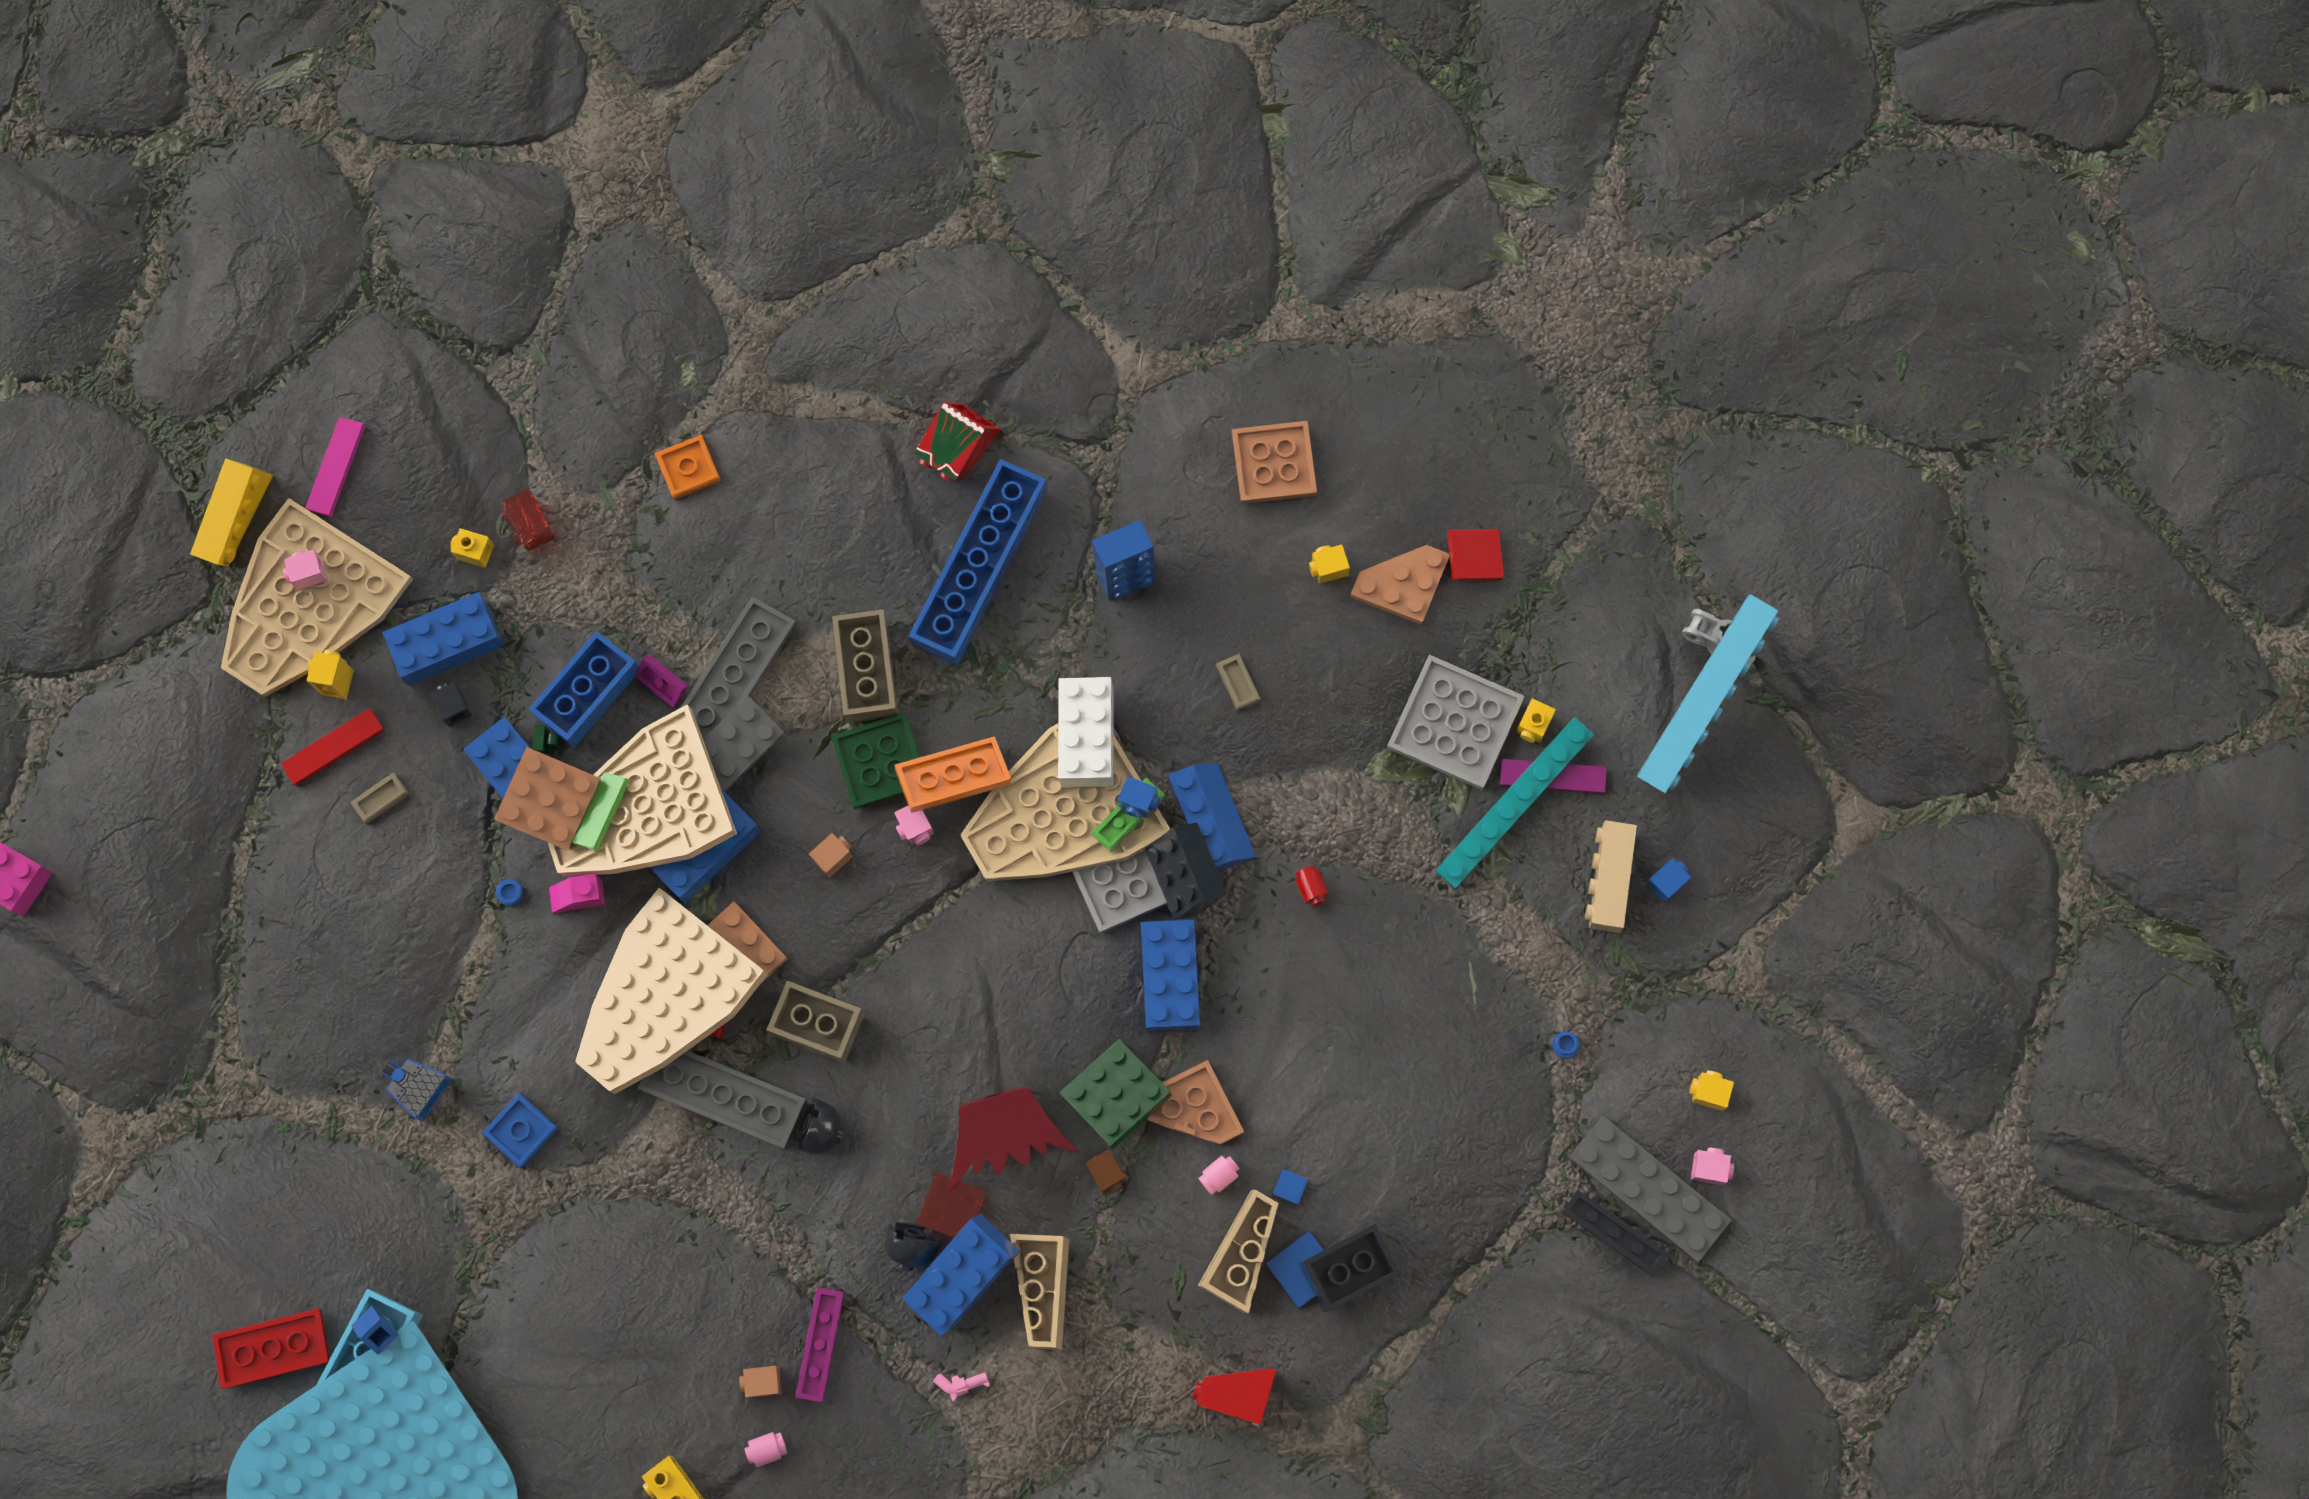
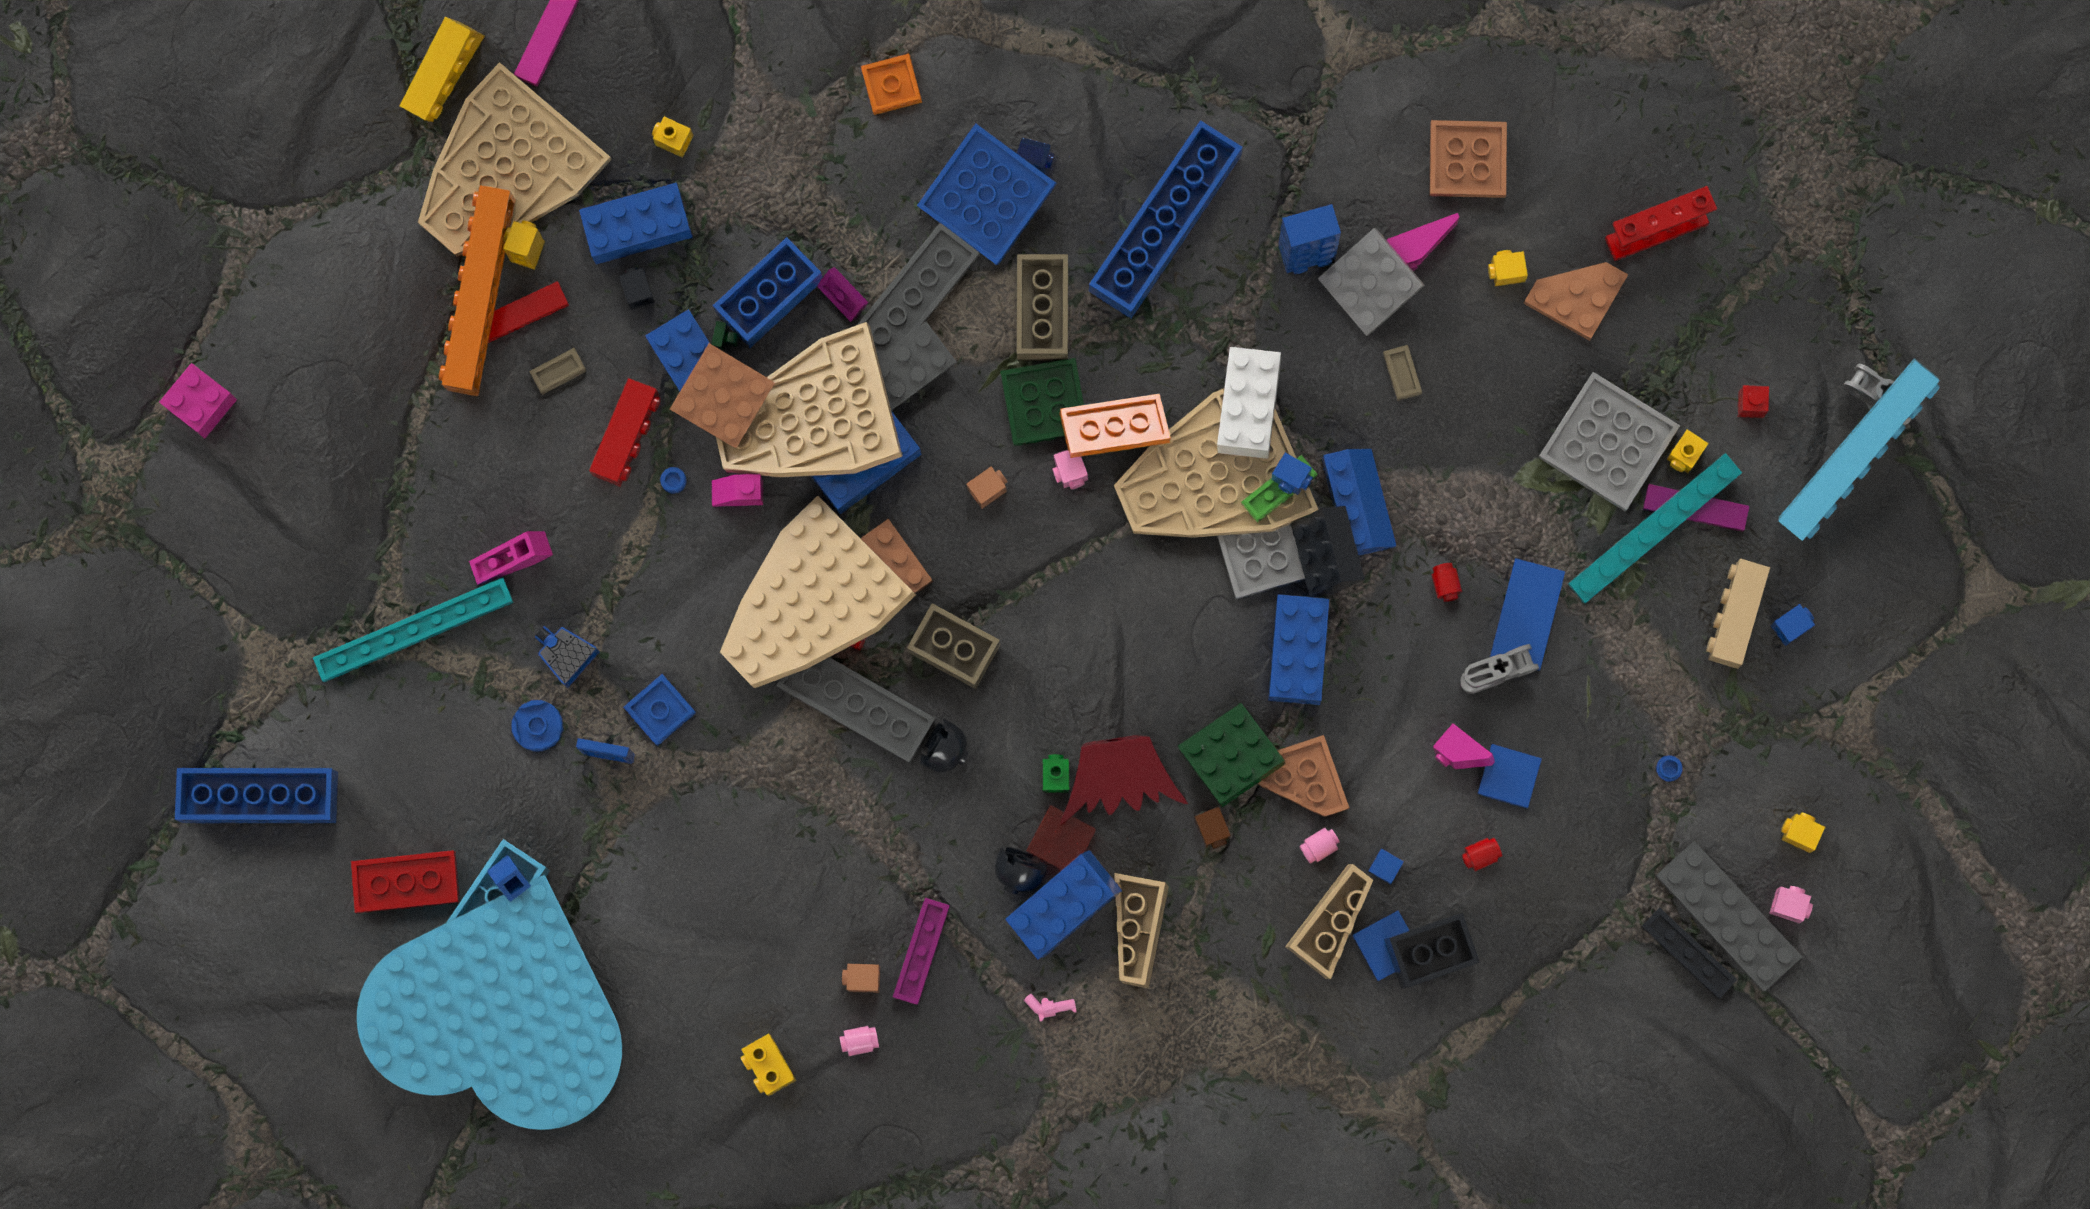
camera: 10 degrees right, 5 degrees up
bright pink brick [283,550,328,590] -> none
clear red brick [501,489,555,551] -> none
tile [572,772,630,852] -> none
slope [914,401,1001,482] -> none
red slope [1192,1368,1276,1427] -> none
red tile [1447,529,1504,581] -> none
none -> blue brick [175,768,338,823]
none -> teal plate [313,578,514,682]
none -> orange brick [439,185,516,396]
none -> dark pink slope [469,531,553,585]
none -> blue tile [512,700,563,752]
none -> blue tile [576,738,635,764]
none -> red brick [589,378,661,487]
none -> blue plate [917,123,1057,265]
none -> clear blue brick [1017,137,1054,174]
none -> green brick [1043,754,1069,793]
none -> light grey plate [1318,228,1425,336]
none -> dark pink slope [1387,213,1459,271]
none -> dark pink slope [1433,724,1495,769]
none -> light grey piece [1460,644,1539,694]
none -> red brick [1462,838,1503,871]
none -> blue tile [1477,744,1542,809]
none -> blue tile [1490,558,1565,671]
none -> red fence [1605,186,1717,261]
none -> red brick [1738,385,1769,418]

